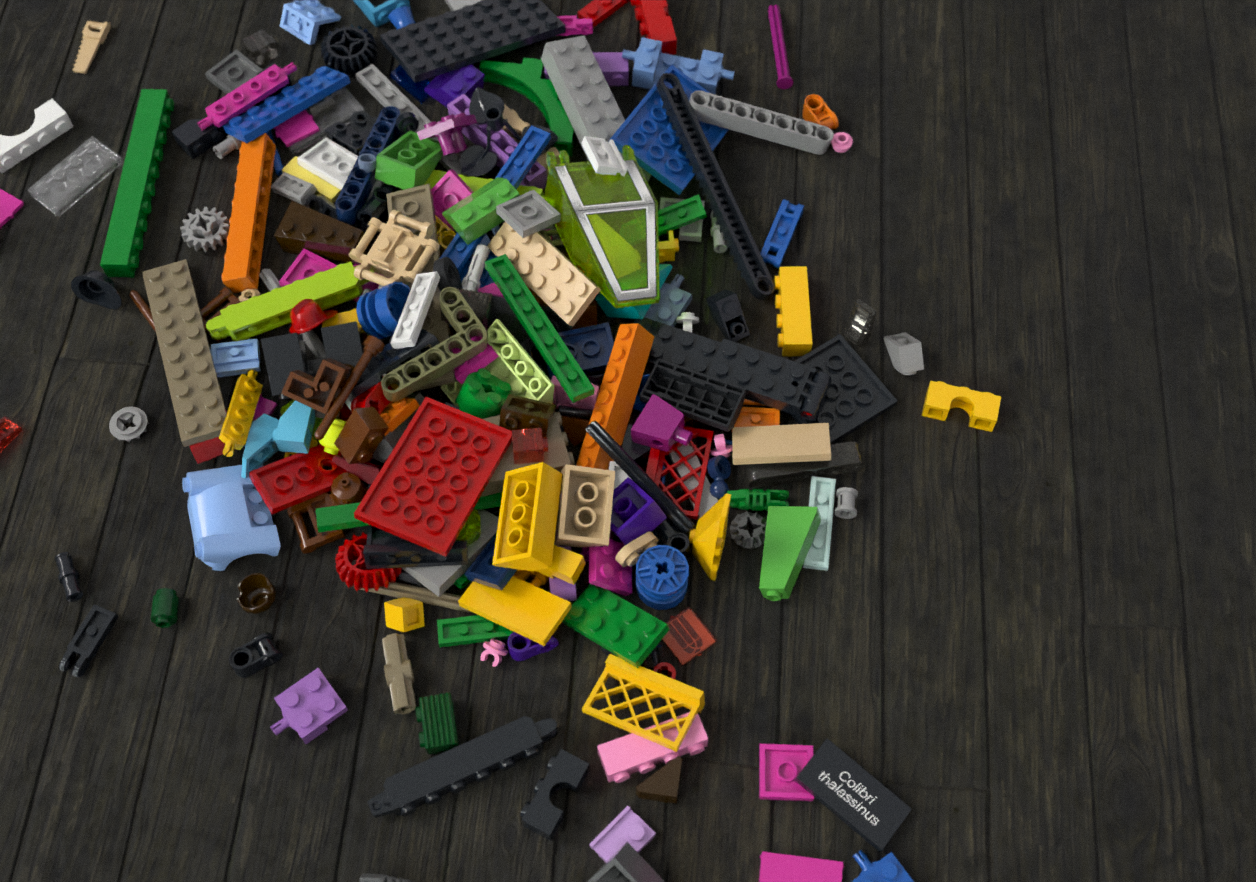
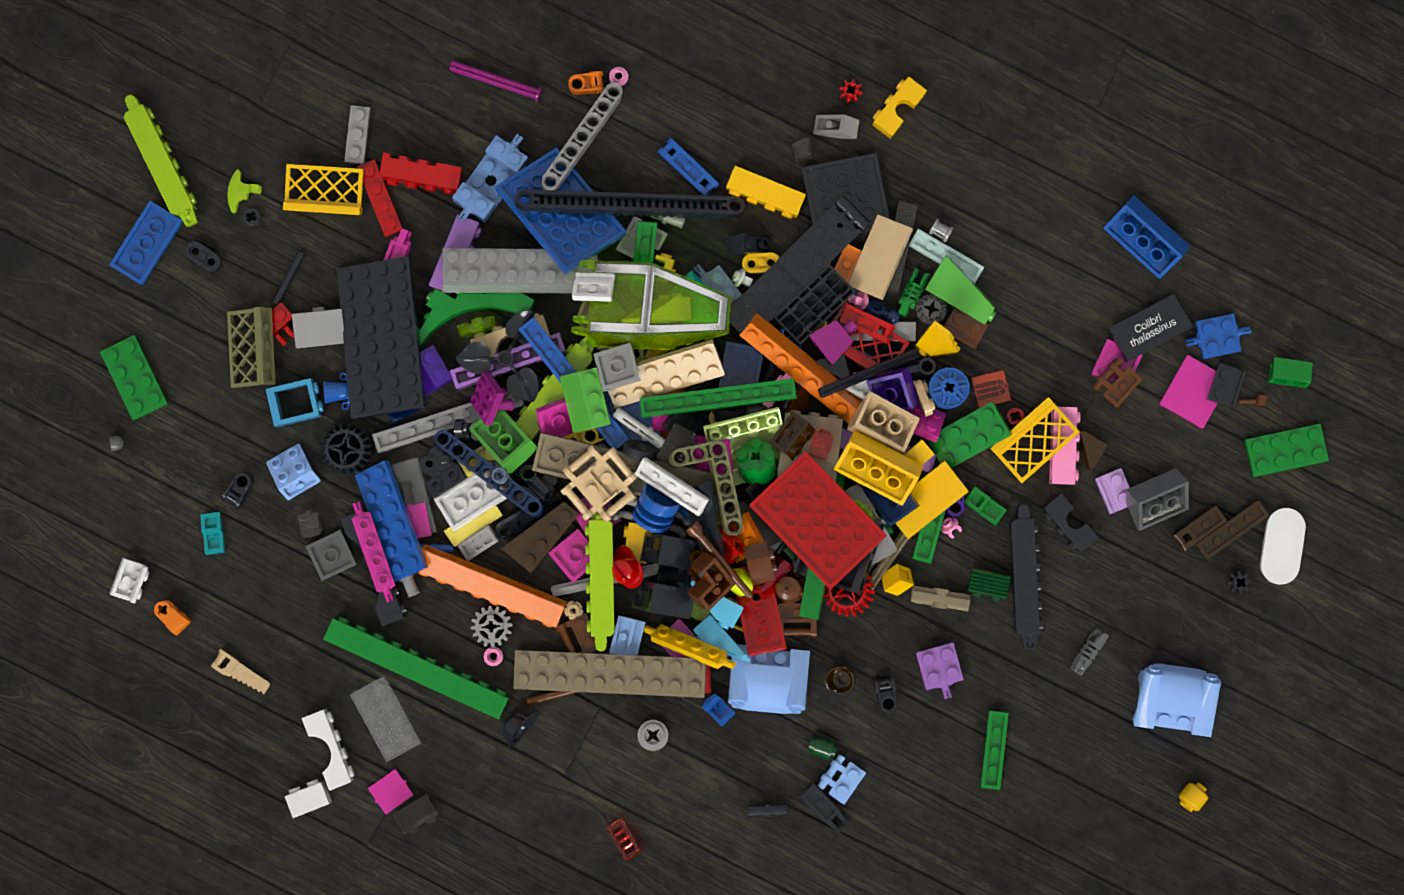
camera: 65 degrees left, 25 degrees up
none -> clear neon green plate [457,316,497,338]
none -> bright pink plate [484,647,503,666]
none -> blue bracket [702,693,735,727]
none -> yellow plate [742,253,779,274]
none -> light blue plate [817,754,866,804]
none -> red gear [839,79,862,104]
none -> red plate [839,304,896,344]
none -> reddish brown plate [944,307,988,350]
none -> green slope [964,487,1007,526]
none -> green plate [980,710,1009,790]
none -> reddish brown plate [1092,358,1143,408]
none -> blue slope [1103,195,1191,279]

